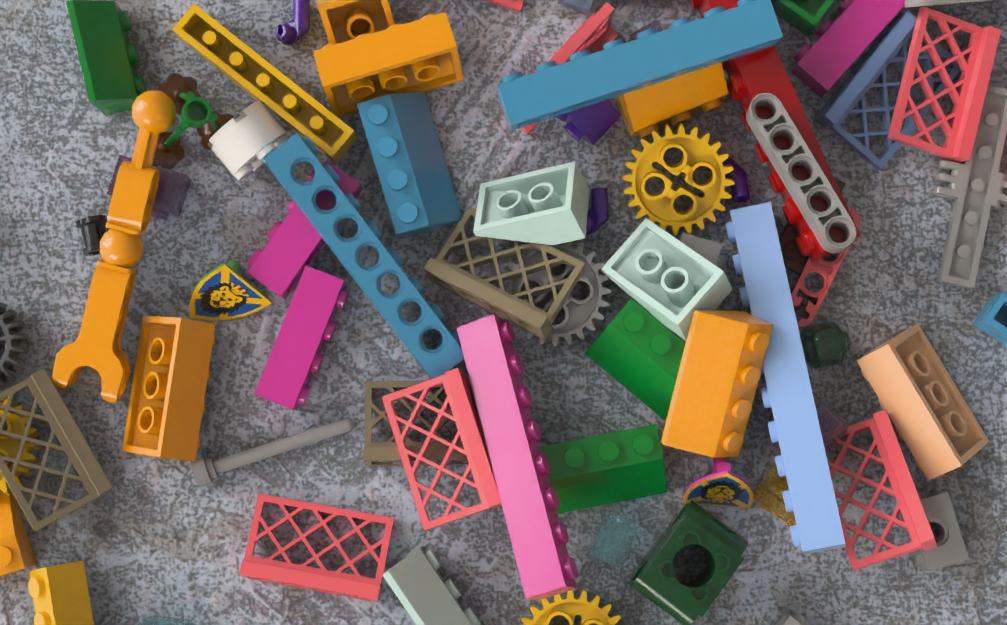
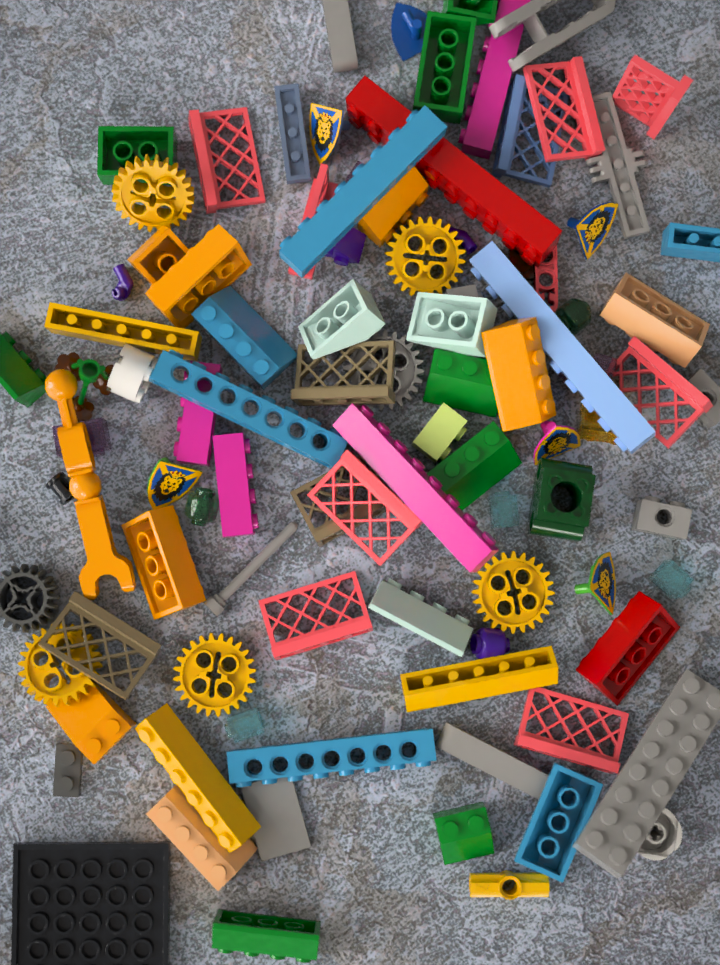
camera: 30 degrees left, 0 degrees up
dark purple arm [586,188,609,235] -> none
light grey beam [746,93,856,254] -> none
none -> yellow gear [173,633,257,717]
none -> clear green head [184,487,219,526]
none -> yellowish green brick [412,403,467,463]
none -> shield [567,202,618,260]

